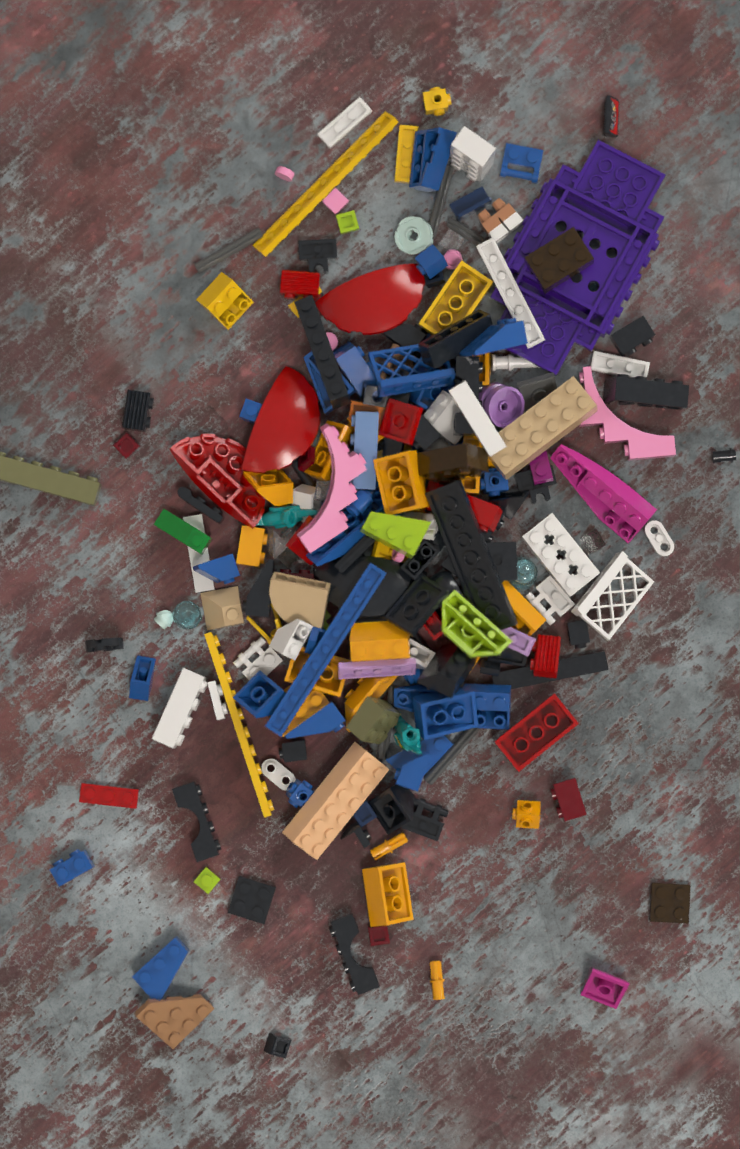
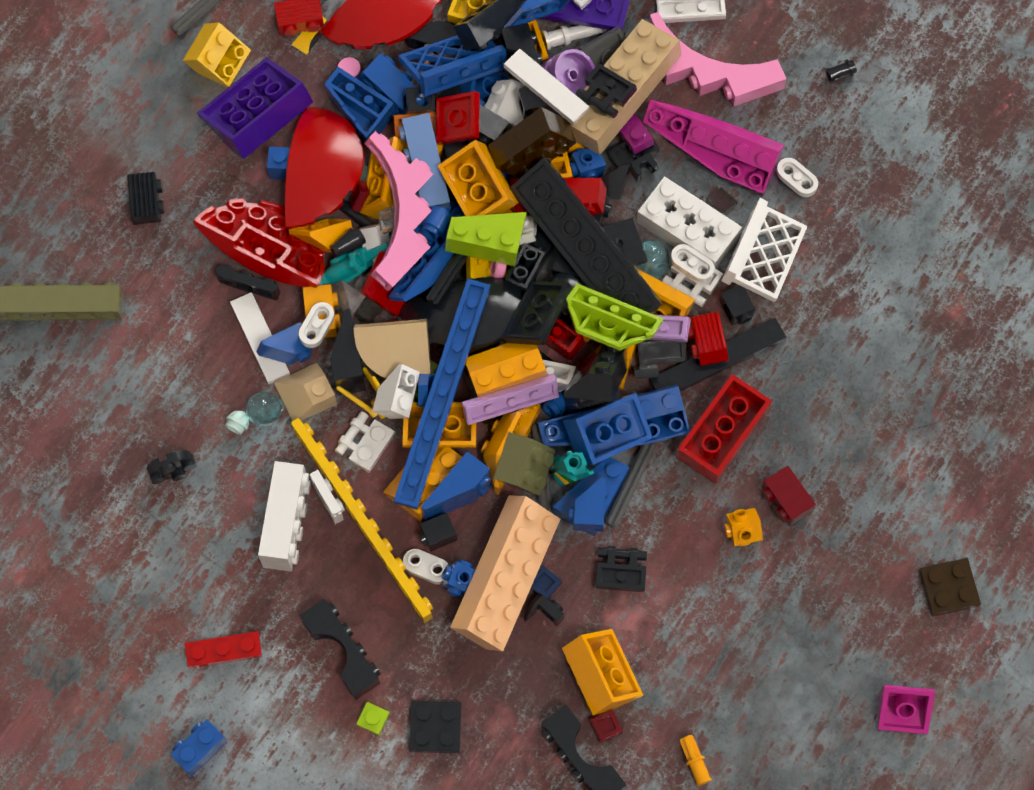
camera: 20 degrees left, 15 degrees down
dark red tile [113,432,140,460] -> none
blue slope [129,656,156,701] -> none
green slope [154,509,212,555] -> none
blue slope [233,670,286,718] -> none
black arch [294,295,351,410] -> none
black slope [368,784,414,835] -> none
light orange axle [370,833,408,860] -> none
black wedge [603,374,689,410] -> none
none -> dark purple slope [197,57,313,159]
none -> white plate [299,302,334,348]
none -> black cone [329,227,366,258]
none -> black plate [575,63,637,118]
none -> white plate [671,244,715,282]

